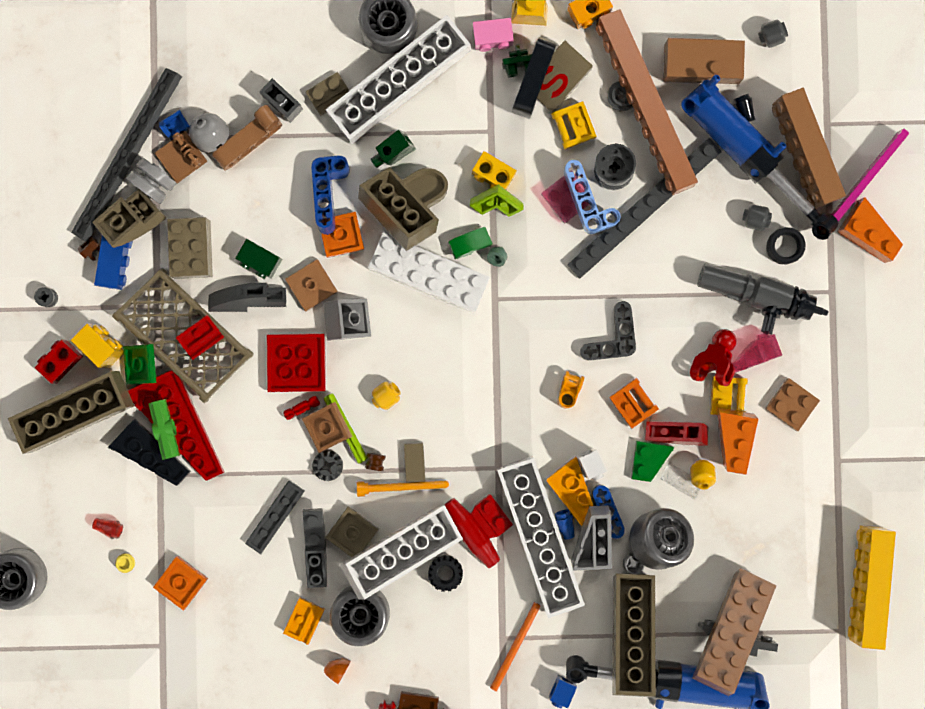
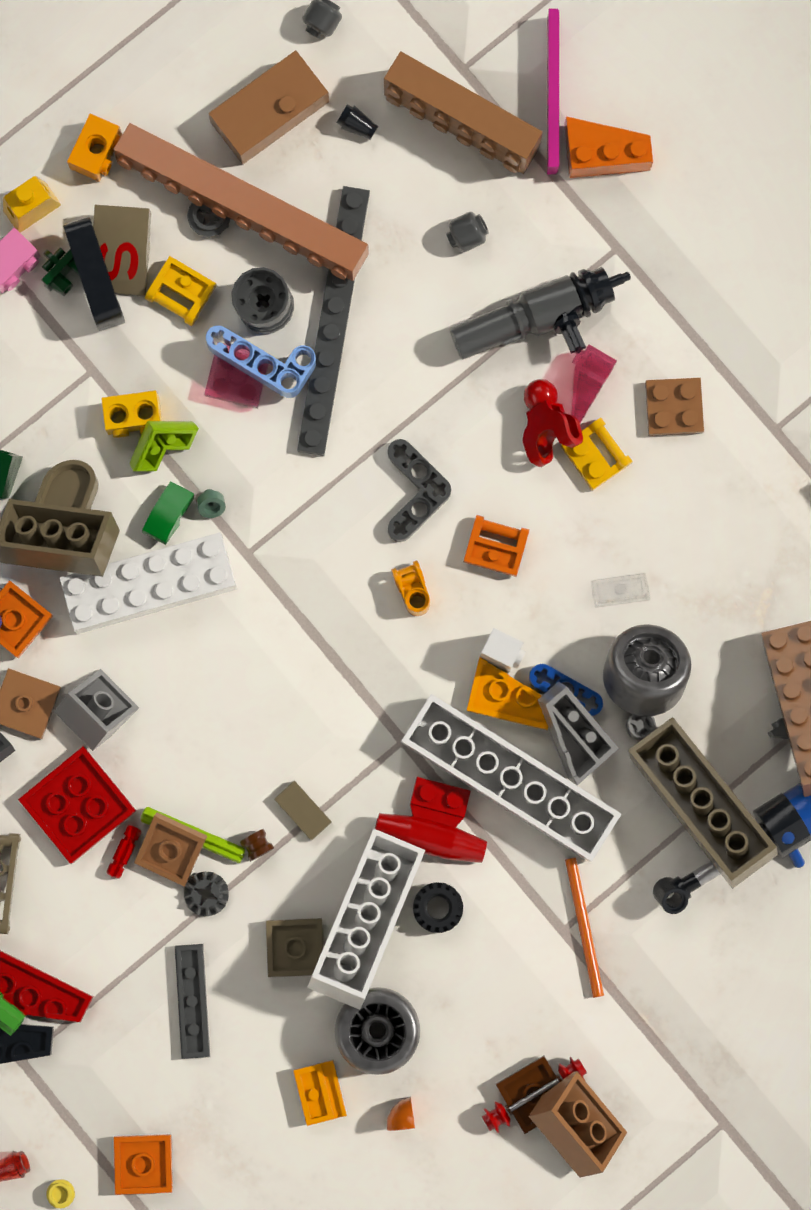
camera: 40 degrees left, 5 degrees down
dark grey slope [303,508,327,588] -> none
light orange piece [357,481,449,497] -> none
yellow head [372,381,401,410] -> none
blue brick [549,675,577,709] -> none
blue cone [555,509,575,540] -> none
green wing [631,441,674,482] -> none
red slope [645,421,709,446] -> none
blue piece [681,75,838,240] -> none
yellow head [690,460,716,490] -> none
orange wedge [716,407,758,475] -> none
black tyre [766,227,806,265] -> none

